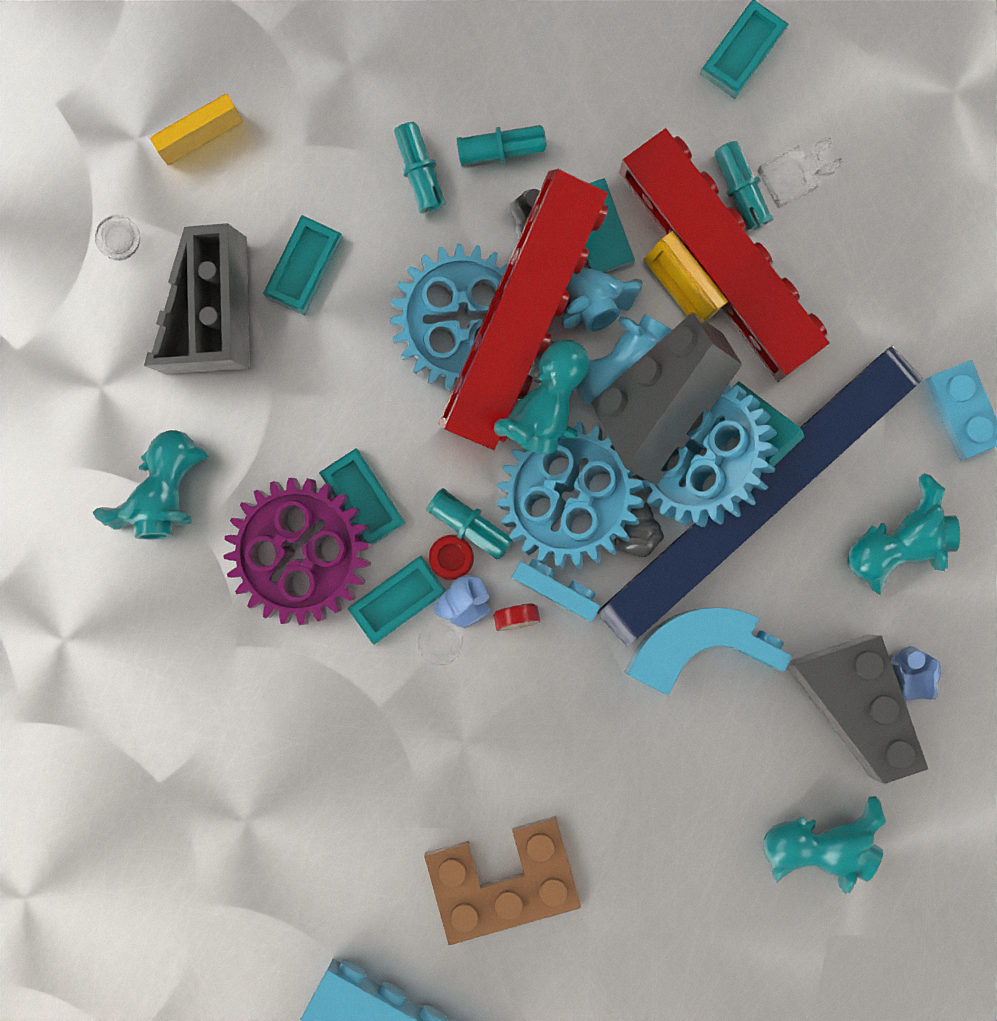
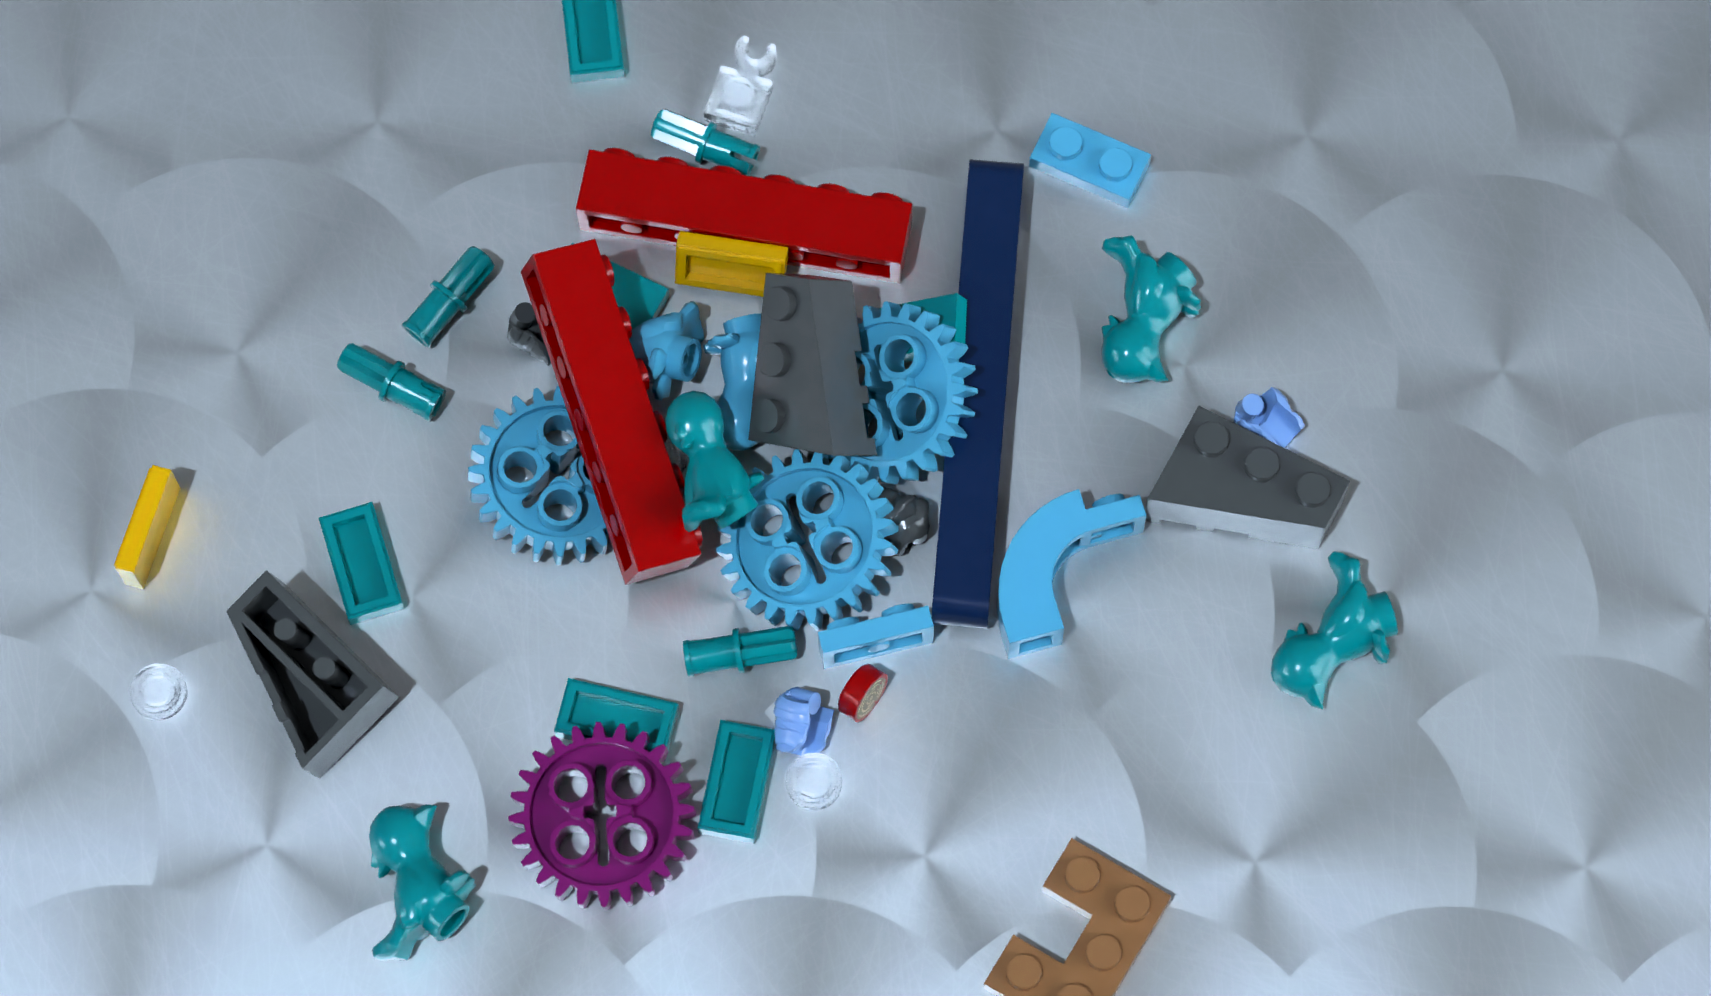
camera: 45 degrees left, 15 degrees down
red tile [429,535,474,580] -> none

